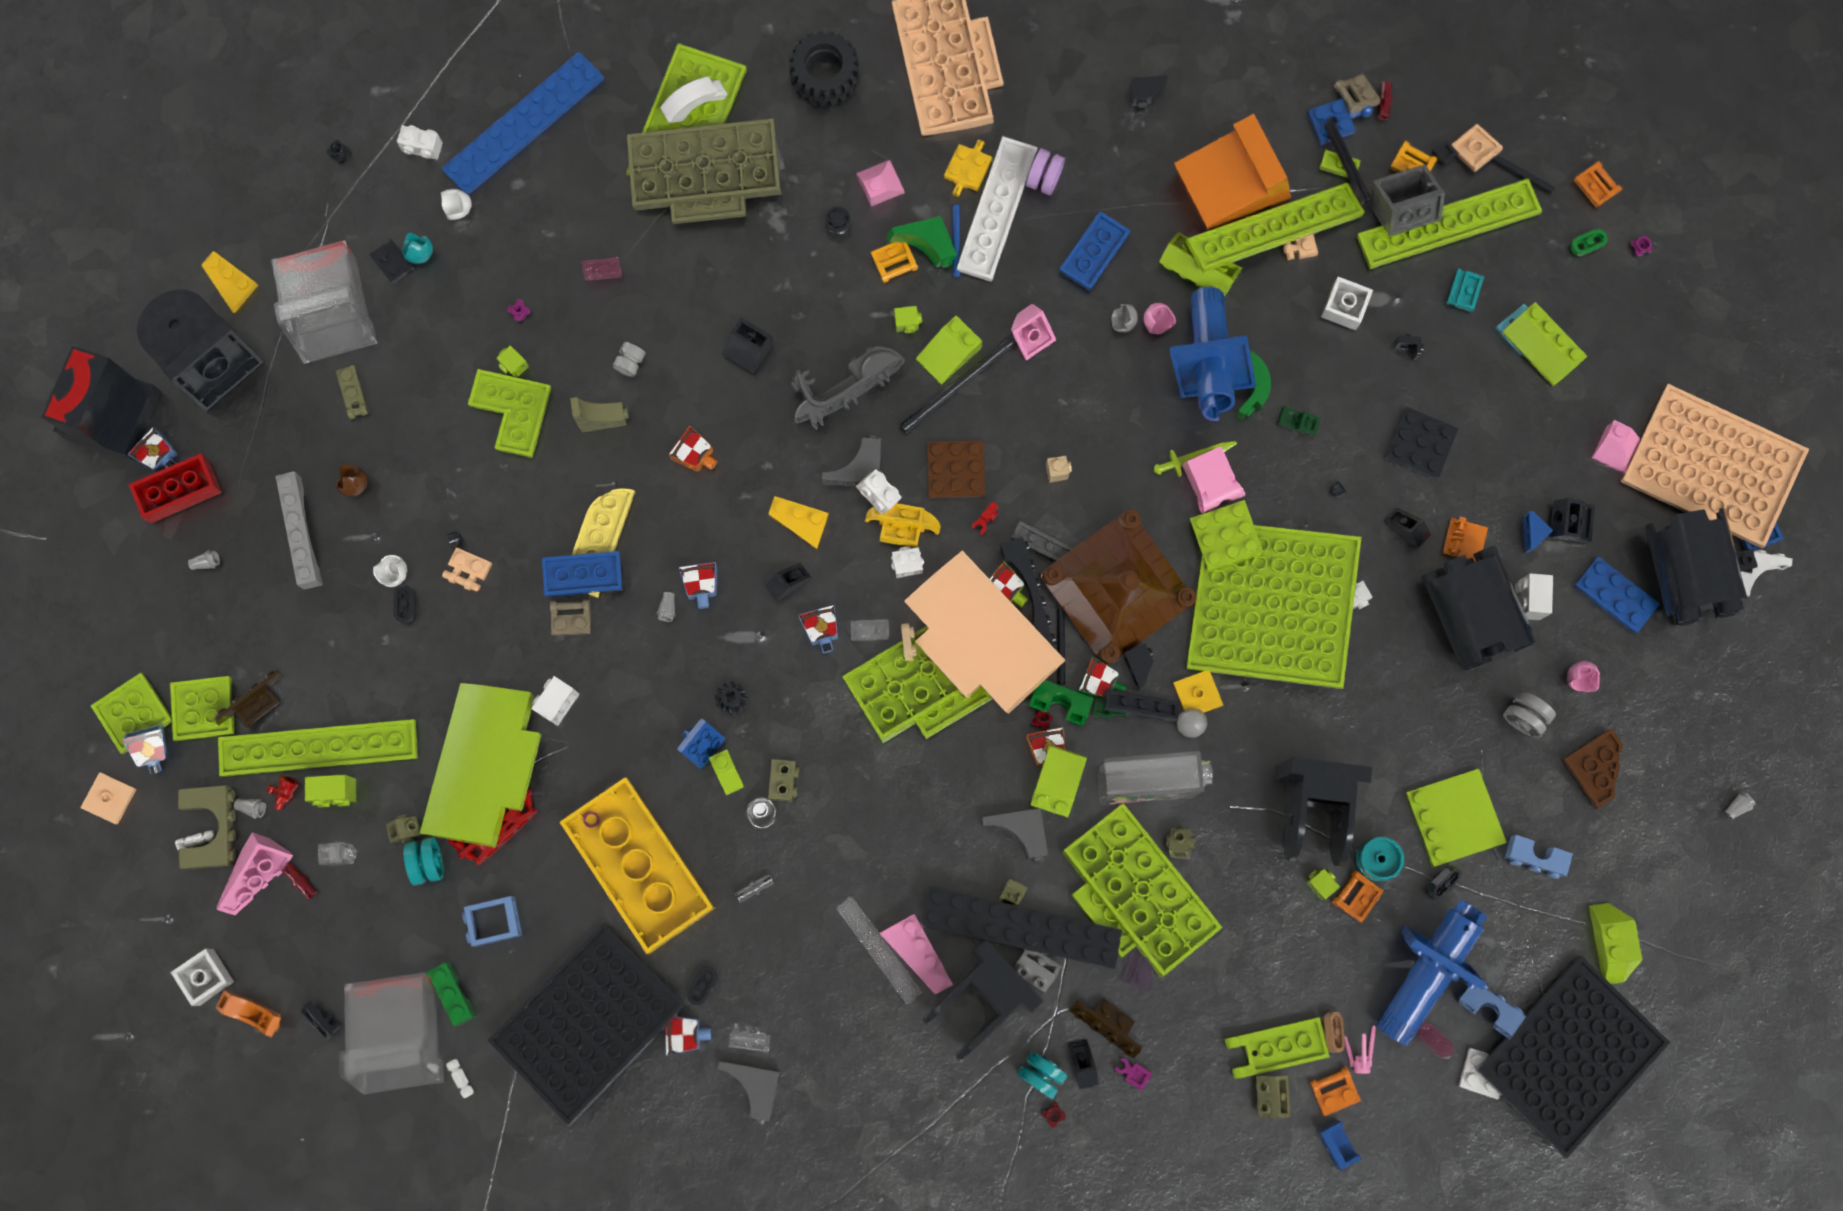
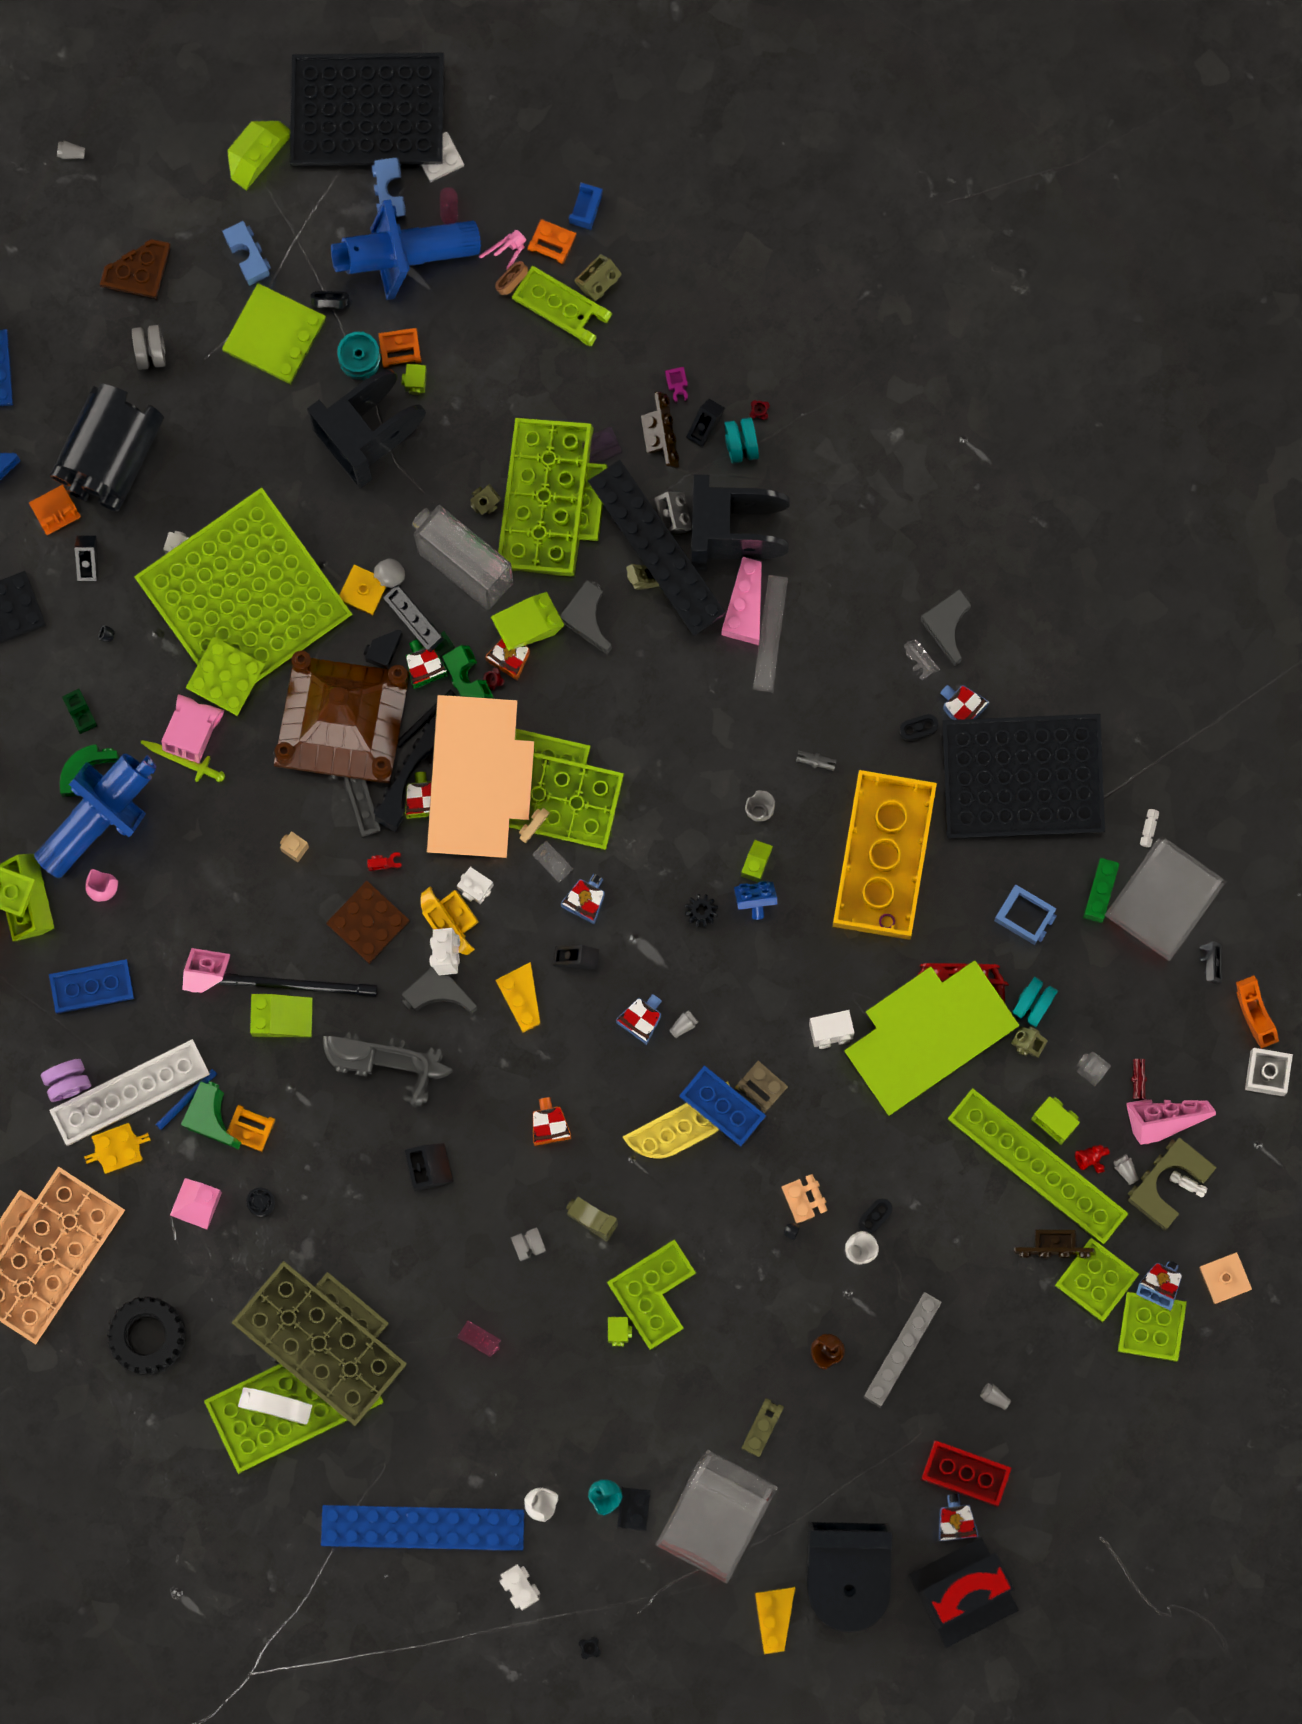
camera: 130 degrees left, 0 degrees up
magenta plate [507,299,530,321] -> none
olive brick [768,759,800,802] -> none
lime brick [894,306,922,333] -> none
light grey hair [1112,304,1138,332] -> none
white brick [1515,574,1553,620] -> none
bright pink hair [1567,660,1600,692] -> none

